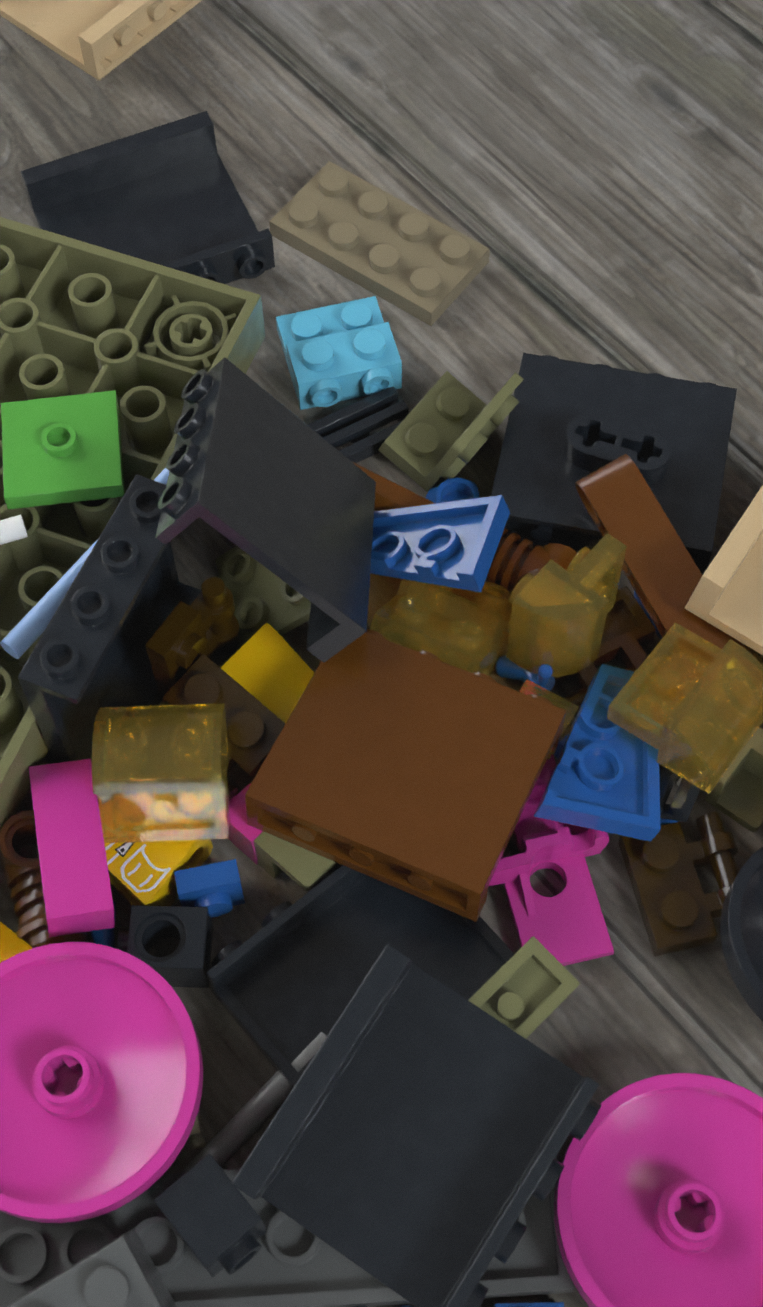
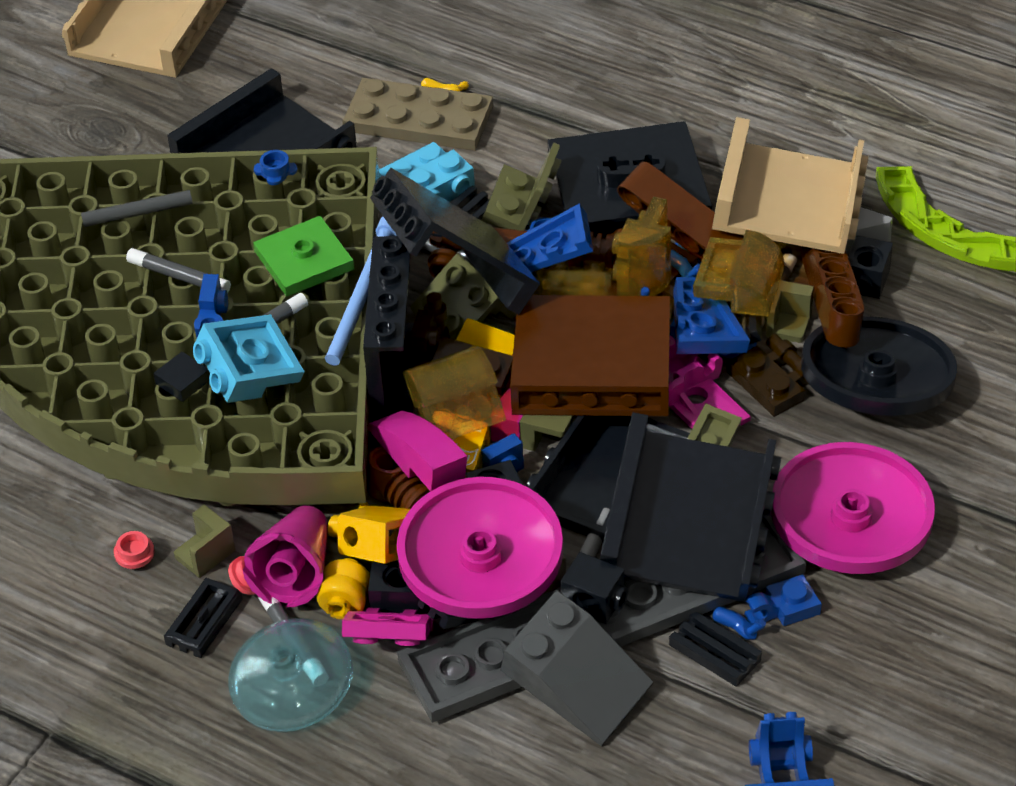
camera: 20 degrees left, 15 degrees down
none -> blue plate [254,150,297,185]
none -> yellow piece [421,78,469,91]
none -> blue piece [663,249,703,277]

